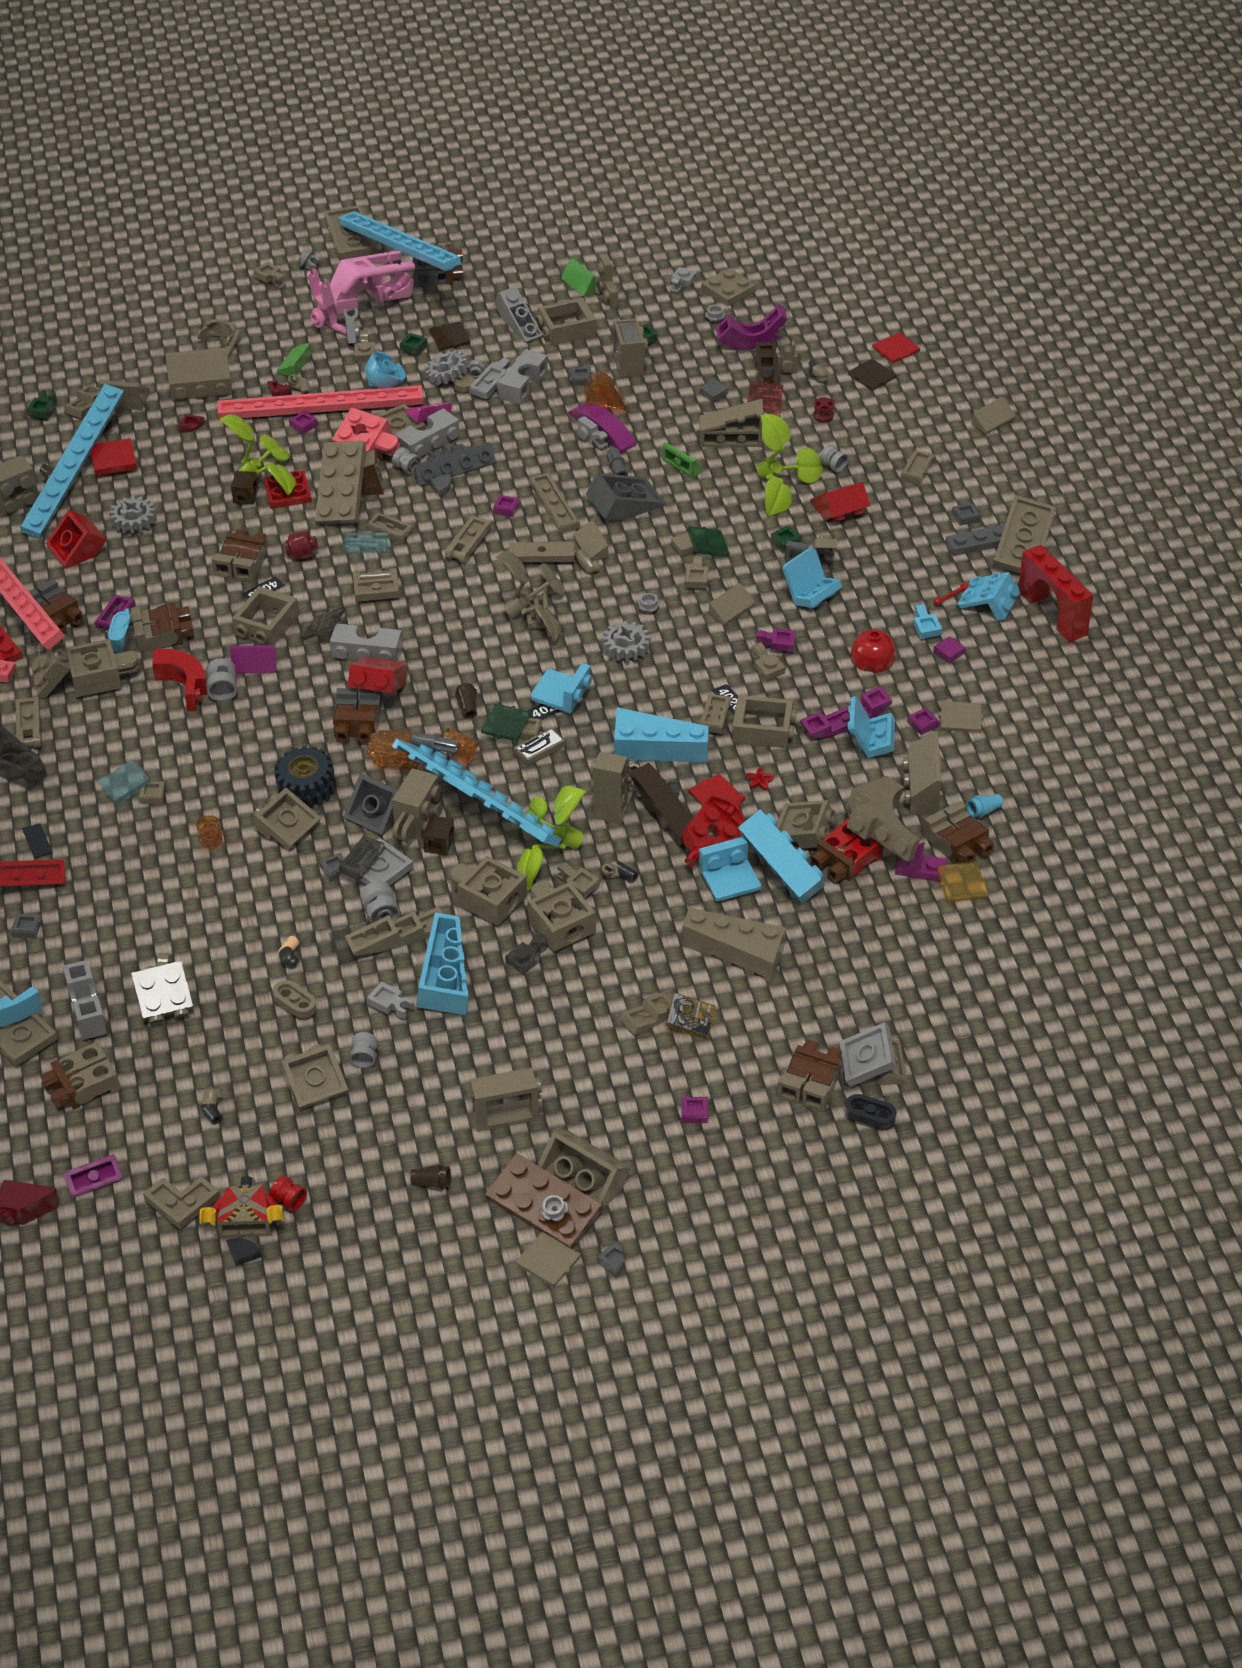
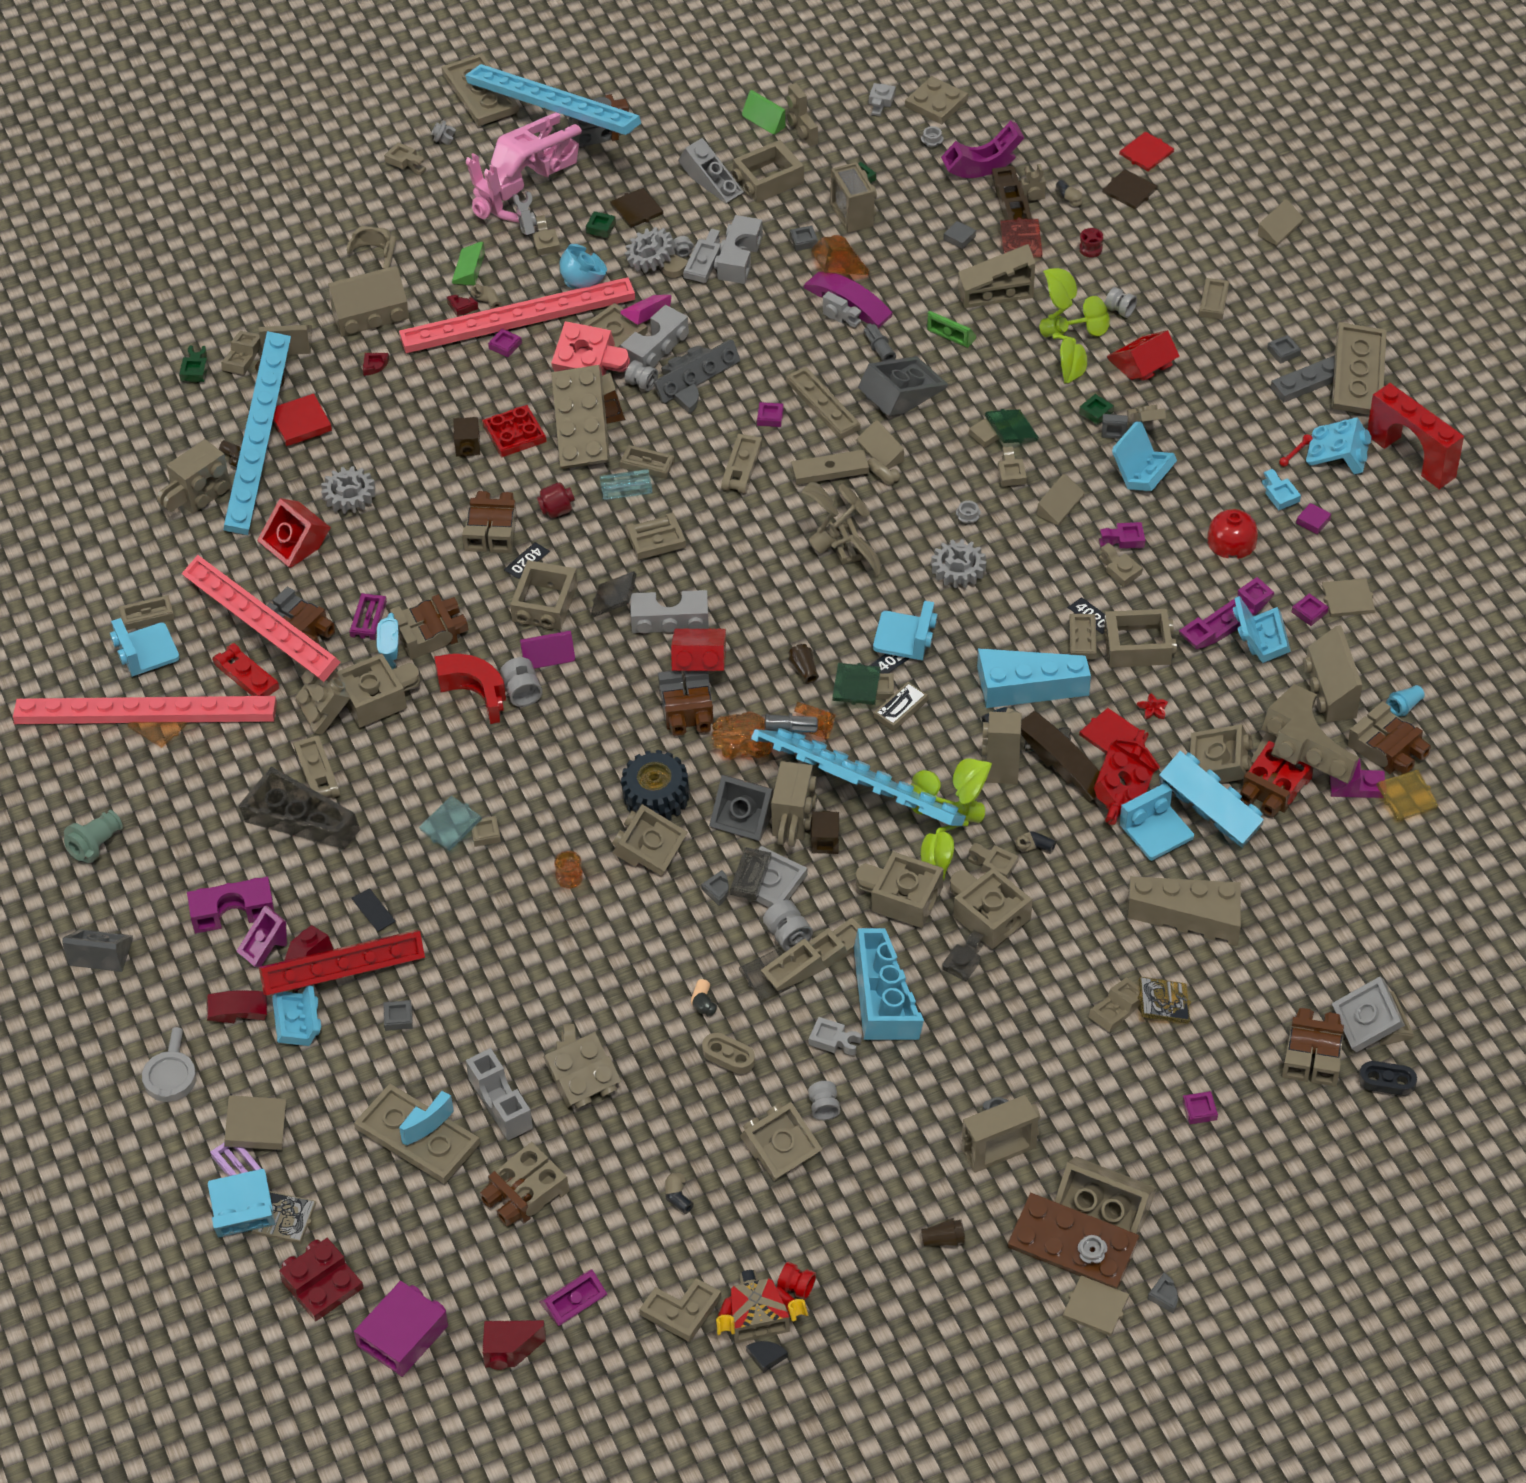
camera: 10 degrees left, 5 degrees up
lime plant [219,414,296,496] -> none

